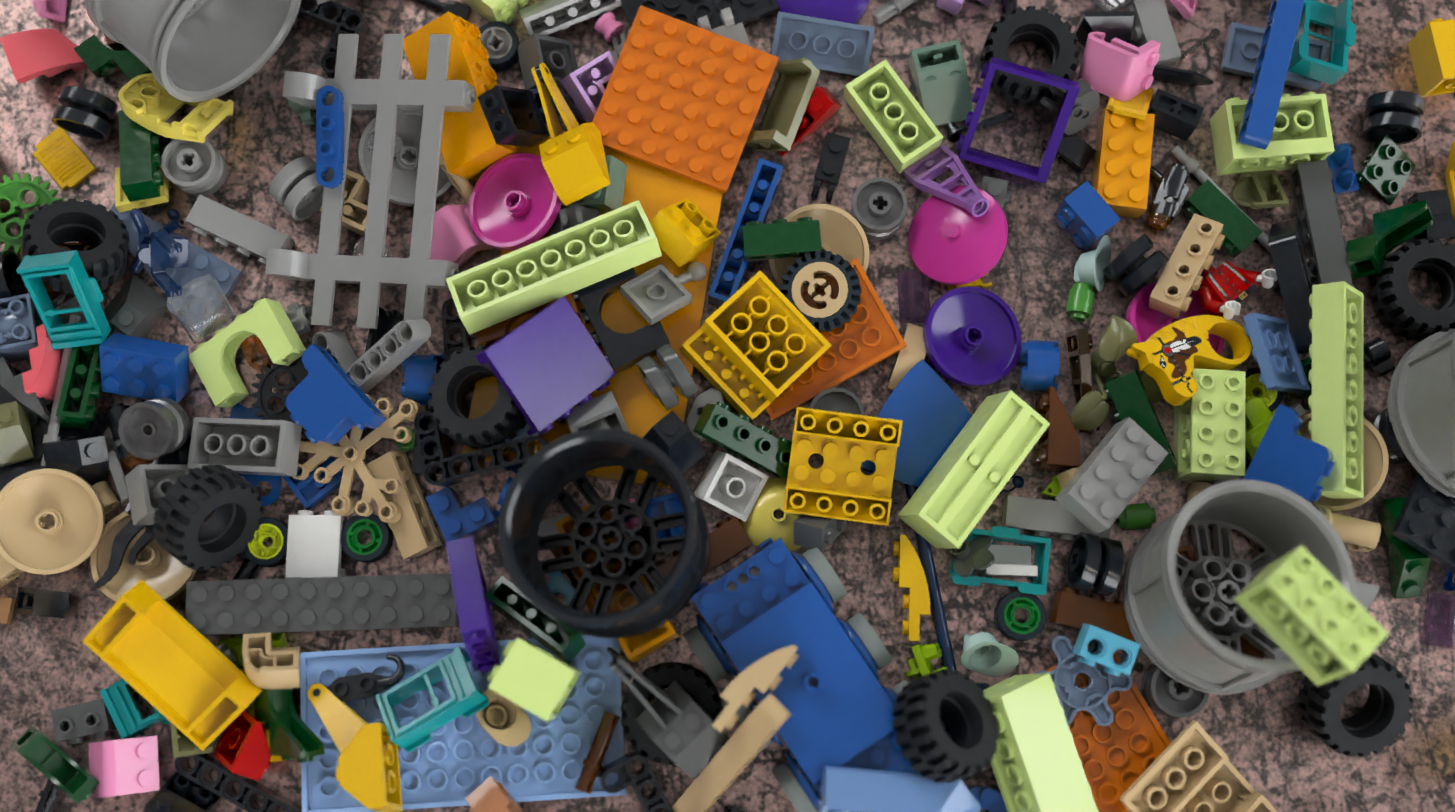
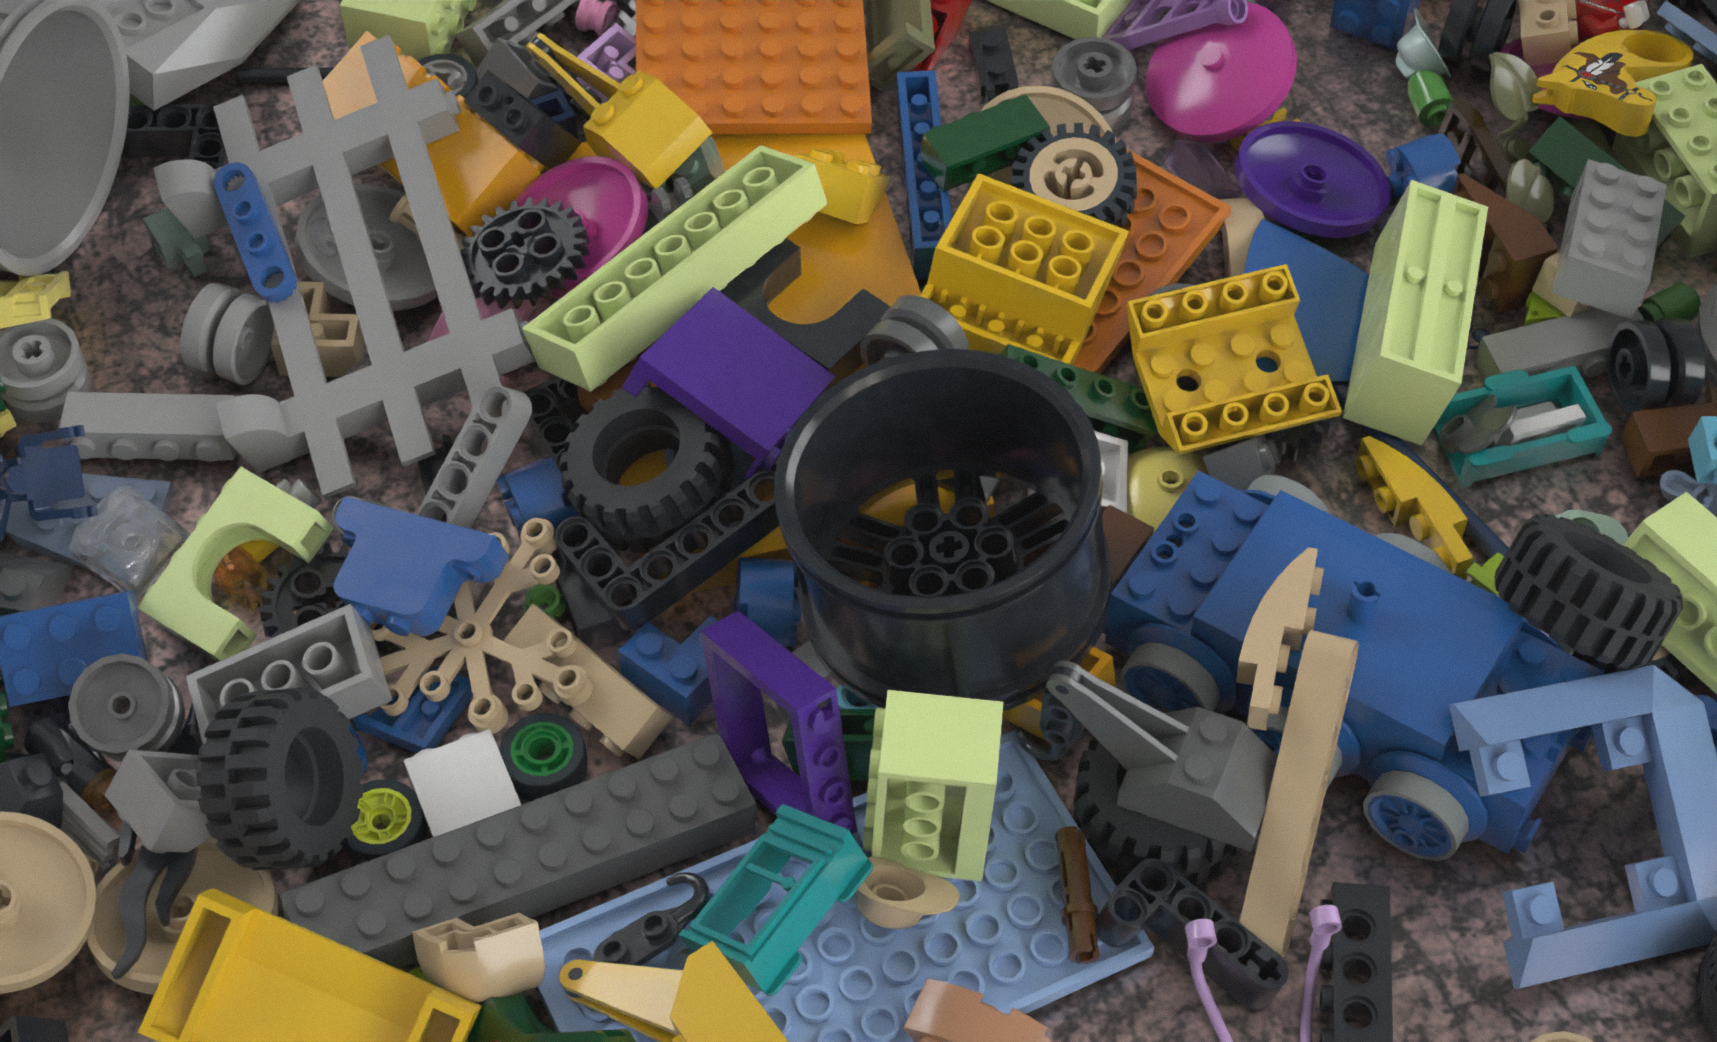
camera: 25 degrees left, 25 degrees down
light grey plate [620,261,707,325] -> none
wheel [994,591,1047,641] -> none
none -> black gear [460,197,590,309]

